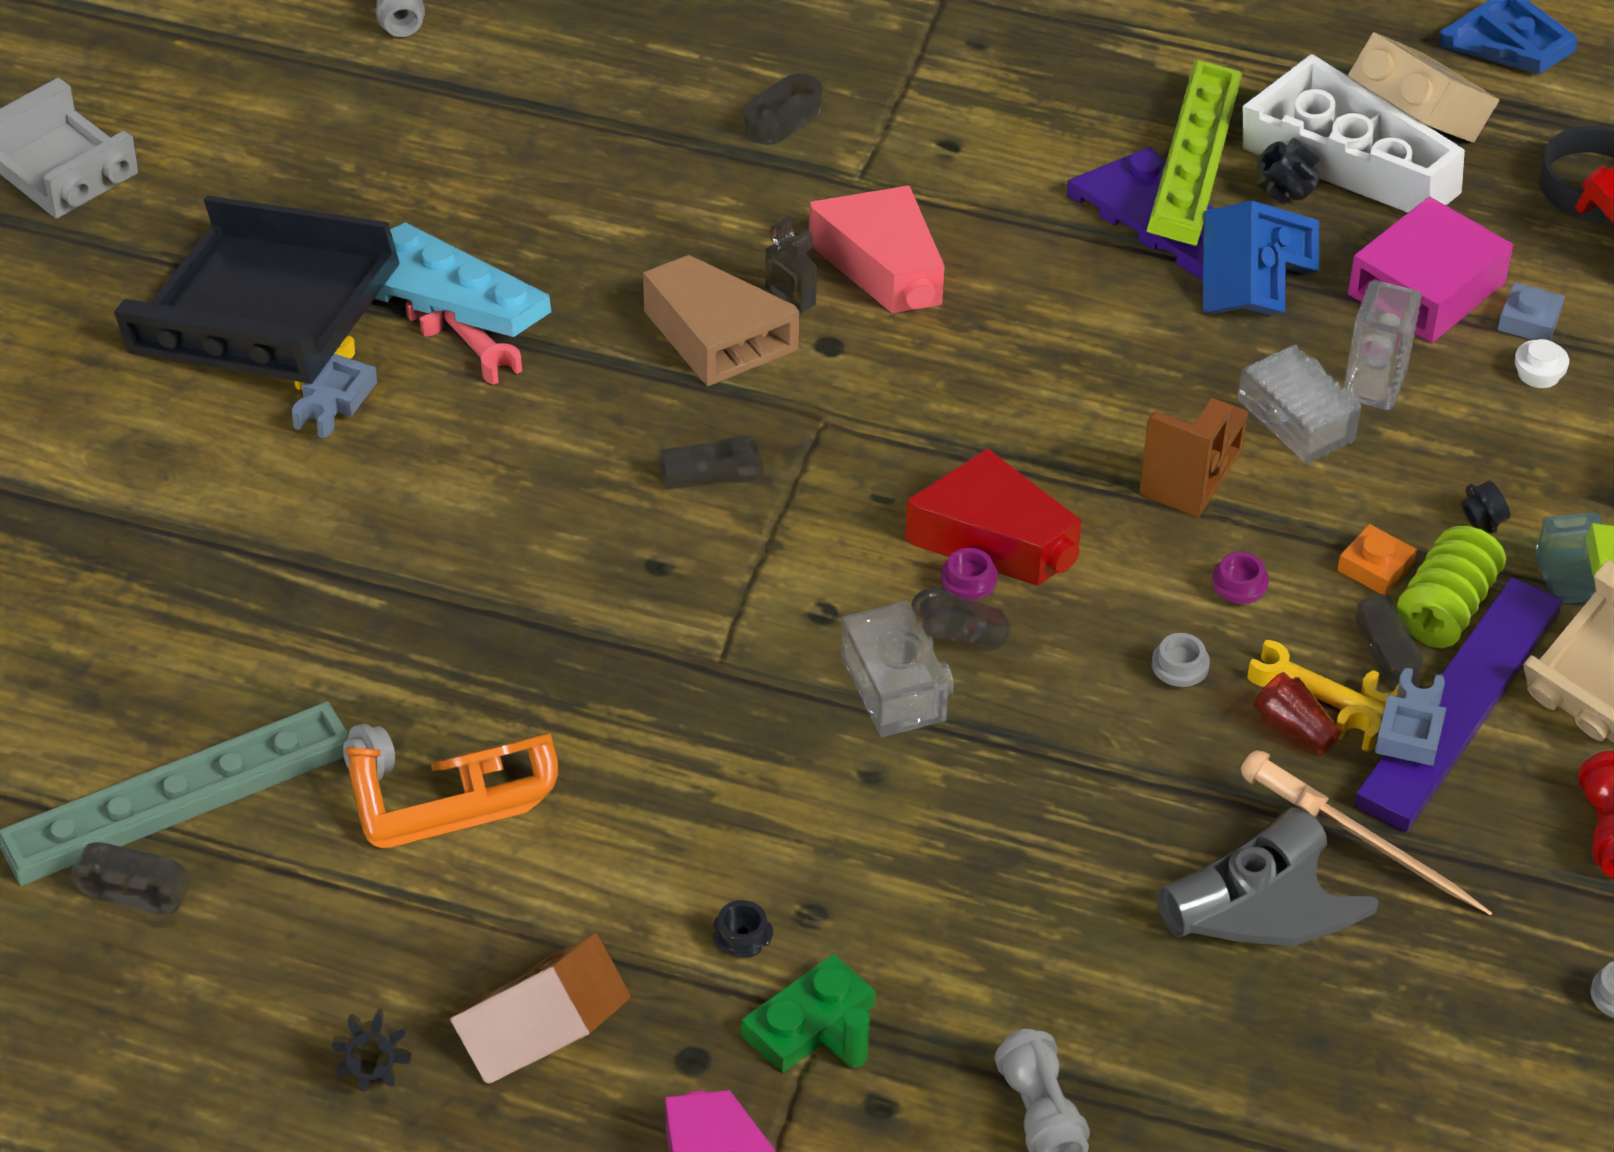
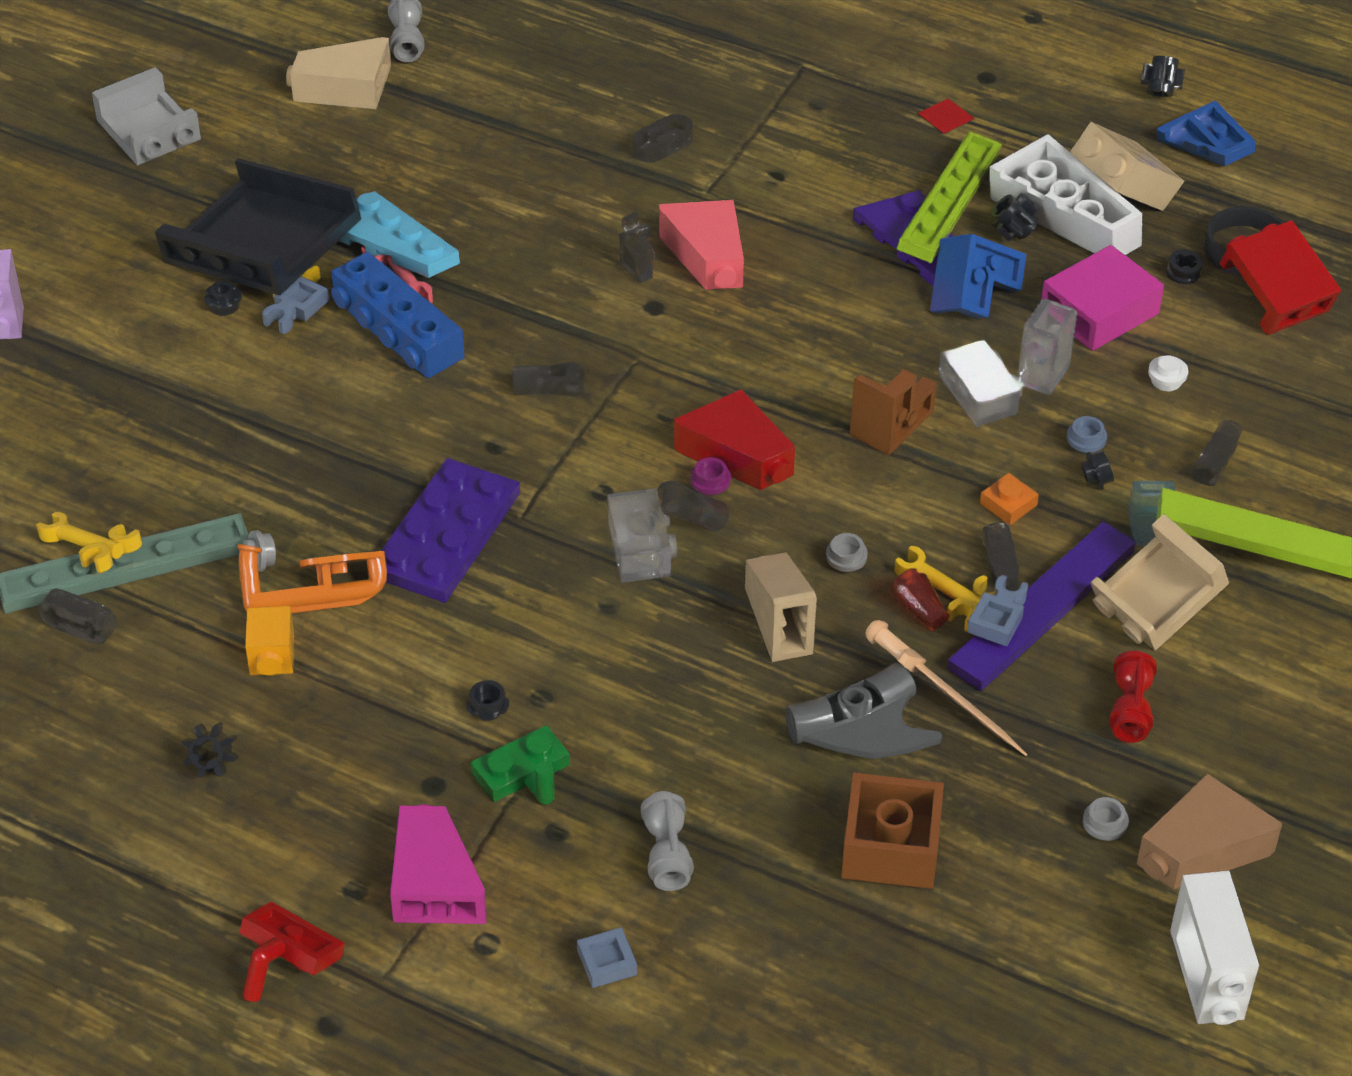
camera: 10 degrees right, 0 degrees up
panel [450,932,631,1083] -> none
medium nougat slope [643,255,799,387] -> none
magenta plate [1212,552,1269,604] -> none
lime piece [1397,526,1506,648] -> none
sand blue plate [1498,282,1565,341] -> none
none -> yellow bar [36,512,142,573]
none -> black plate [204,281,242,316]
none -> light orange brick [245,606,294,675]
none -> tan slope [286,37,391,109]
none -> blue brick [331,251,464,379]
none -> dark purple plate [381,458,520,603]
none -> tan slope [745,552,817,662]
none -> dark orange brick [841,773,944,889]
none -> red sticker [918,98,975,134]
none -> sand blue plate [1067,416,1107,453]
none -> black bush [1166,249,1203,284]

